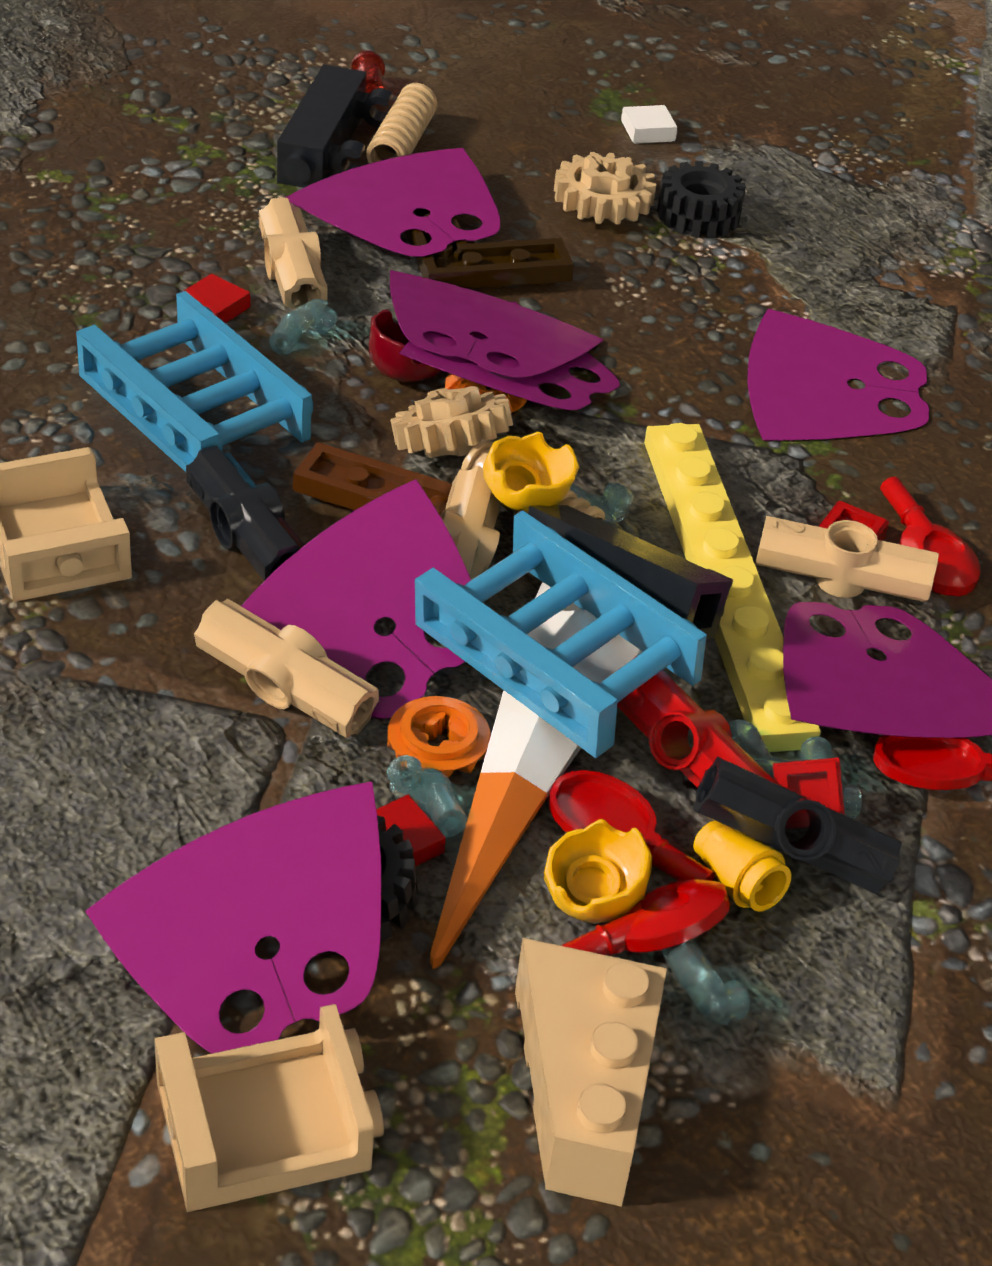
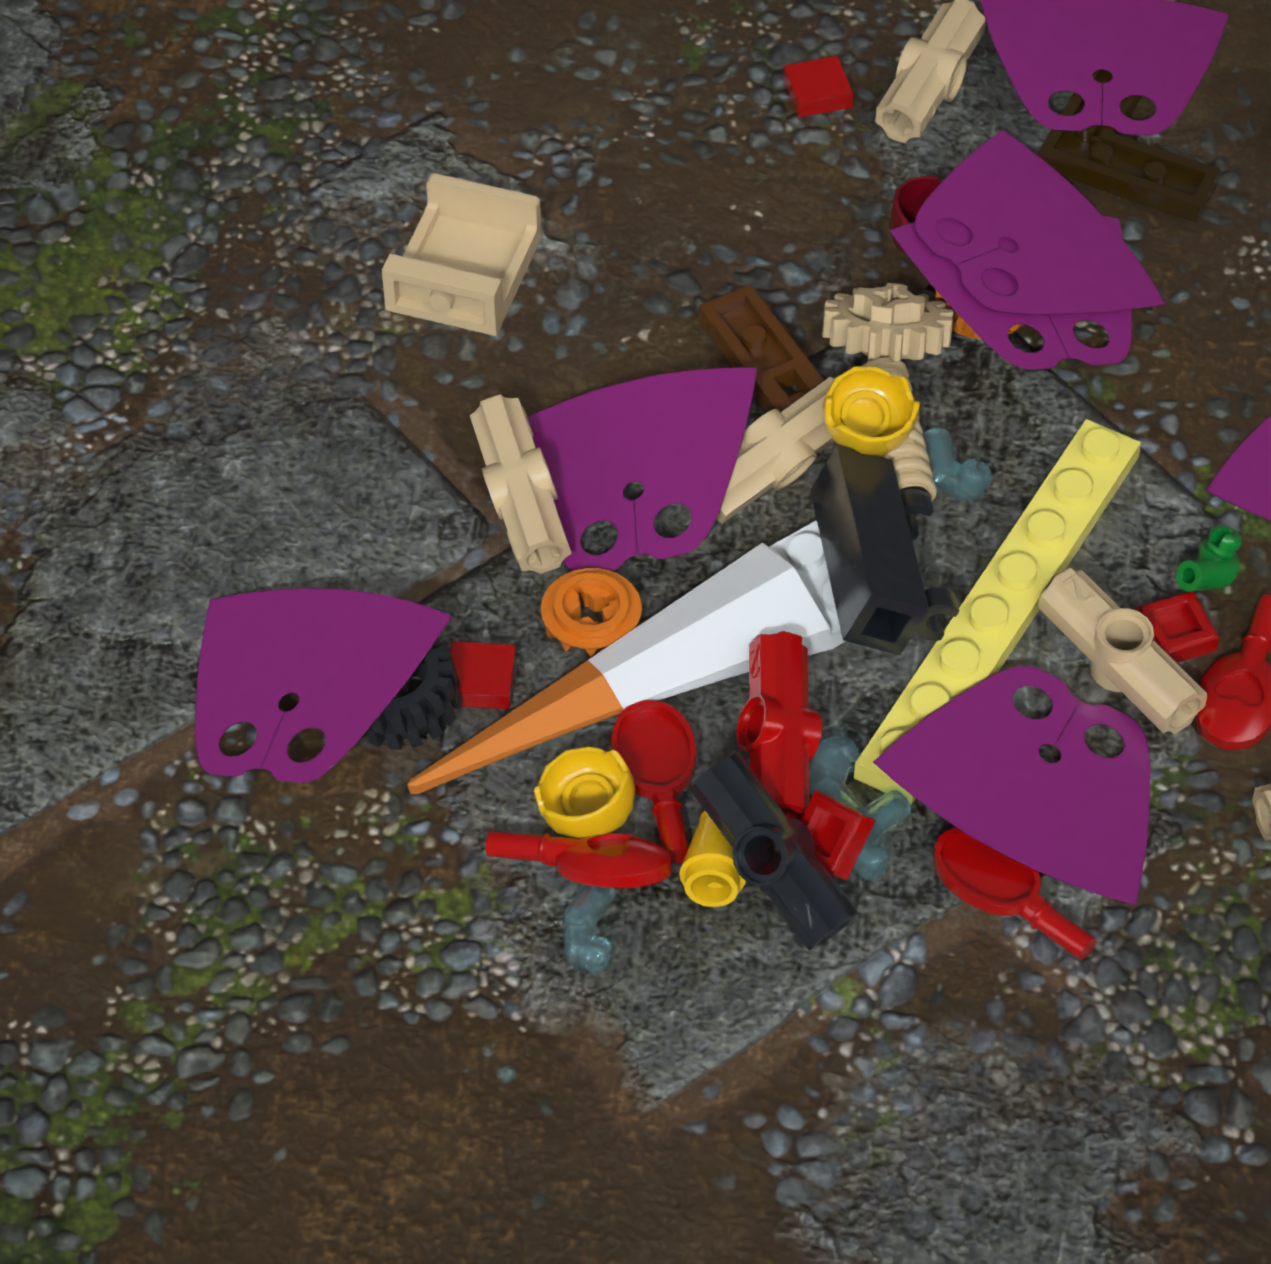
camera: 45 degrees right, 10 degrees up
dark azure fence [76,291,313,472] -> none
tan panel [154,1004,384,1212] -> none
black piece [186,445,305,581] -> none
clear light blue arm [269,298,338,355] -> none
clear light blue arm [387,755,467,837] -> none
dark azure fence [415,510,707,758] -> none
tan wedge [515,938,667,1207] -> none
none -> green arm [1176,524,1242,592]

